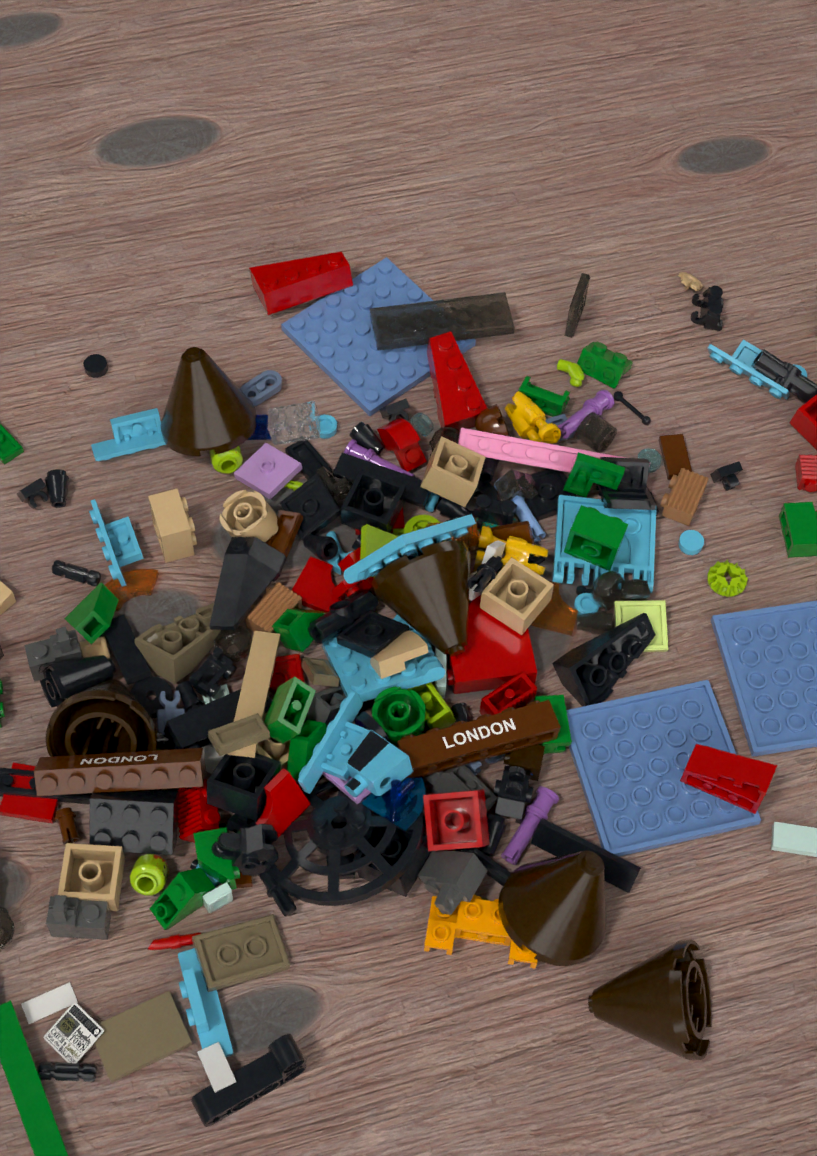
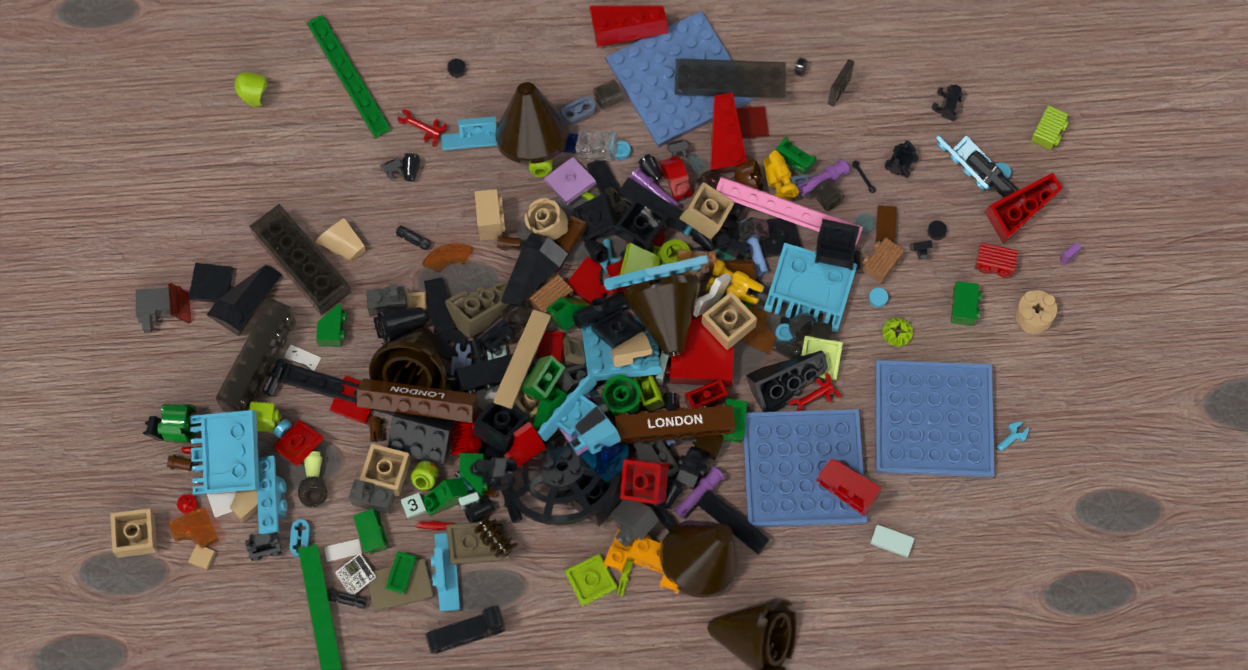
camera: 15 degrees right, 10 degrees up
green slope [64,582,119,645] -> none
medium azure bracket [89,499,144,587] -> none
white sticker [197,1042,236,1092] -> none
dark tan tile [208,713,270,756] -> none
black axle [468,556,503,592] -> none
lime arm [557,359,585,387] -> none
green plate [563,452,625,497] -> none
green brick [564,505,628,571] -> none
green bracket [577,342,633,389] -> none
tan plant [678,272,703,292] -> none
none -> green hinge [353,508,390,554]
none -> green tile [385,551,417,595]
none -> red bar [397,109,447,147]
none -> light aqua tile [401,493,426,519]
none -> black cone [464,499,495,523]
none -> dark brown piece [474,516,517,559]
none -> reddish brown pin [497,235,520,250]
none -> lime tile [564,553,618,607]
none -> clear smoke piece [593,79,623,110]
none -> lime pin [617,560,633,596]
none -> clear red piece [736,106,769,140]
none -> red bar [788,373,840,411]
none -> black tile [795,57,807,77]
none -> black piece [885,141,919,178]
none -> black tile [927,220,947,240]

